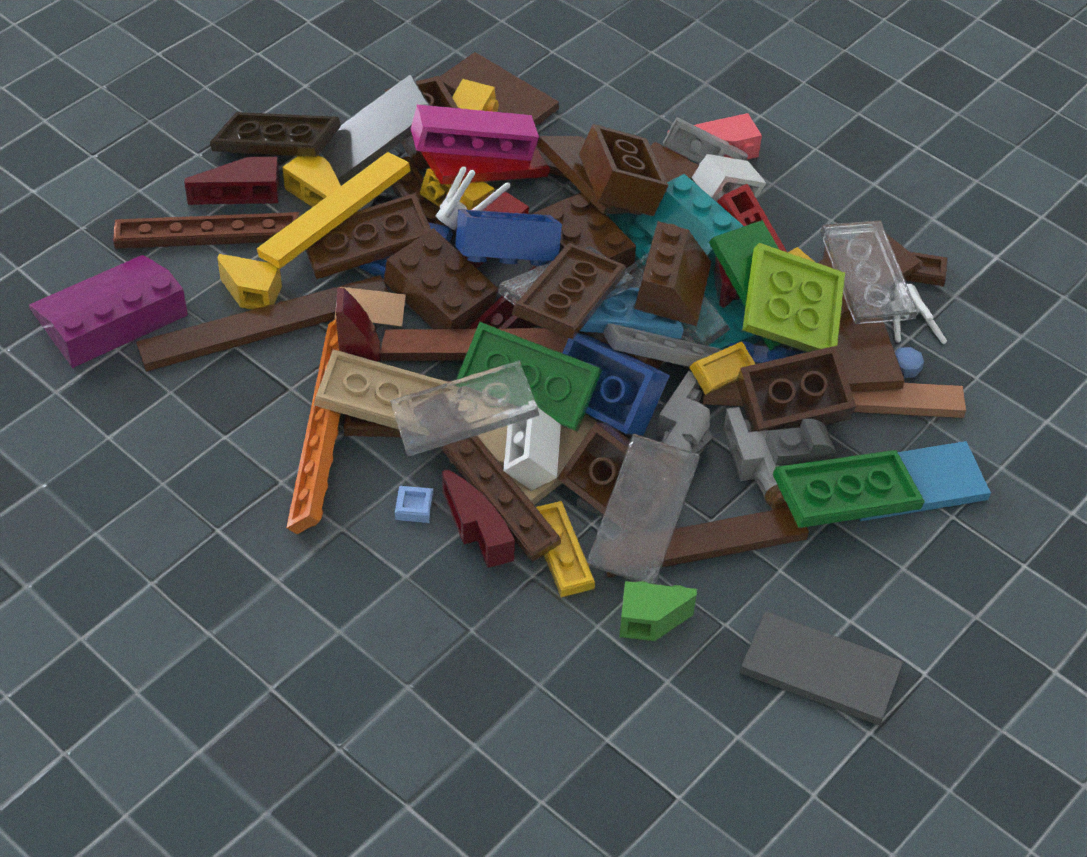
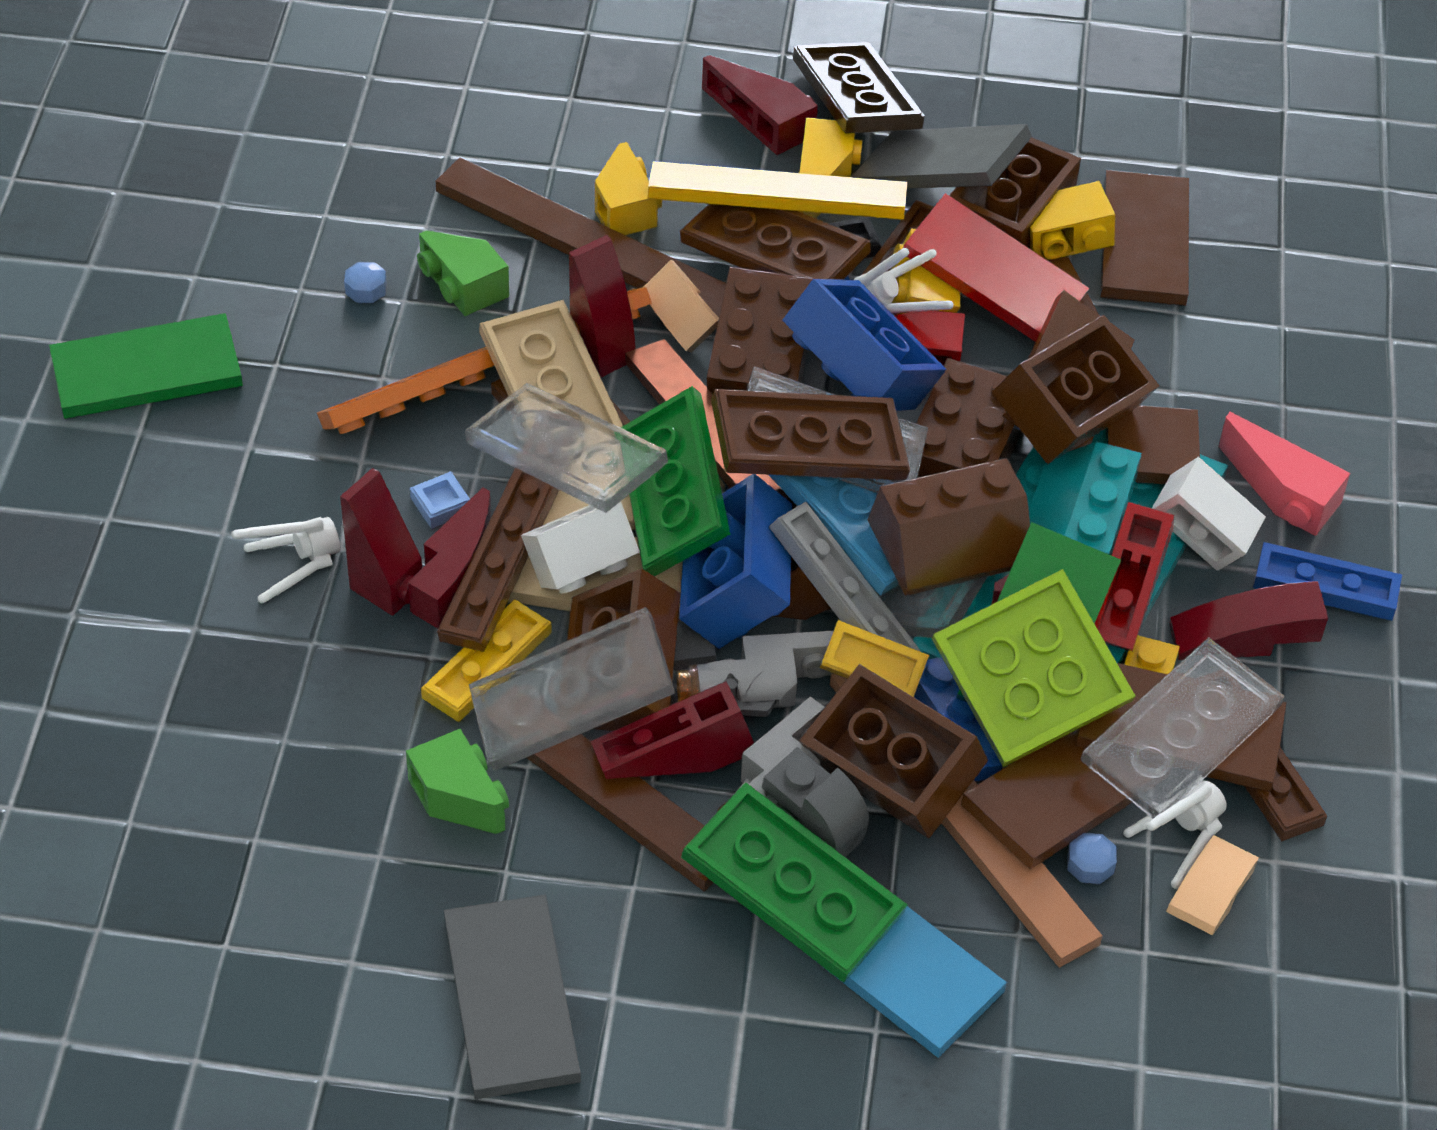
camera: 55 degrees right, 0 degrees up
magenta slope [29,255,188,368] -> none
copper tile [113,212,300,249] -> none
dark pink brick [411,105,539,161] -> none
light grey hinge [663,117,748,164] -> none
none -> green tile [49,313,243,419]
none -> white plant [231,517,340,603]
none -> dark red slope [340,468,422,616]
none -> medium blue tile [344,262,387,303]
none -> bright green slope [417,230,510,316]
none -> dark red slope [591,681,754,779]
none -> light nougat slope [1166,835,1259,935]
none -> dark red slope [1169,581,1328,660]
none -> blue plate [1253,542,1402,621]

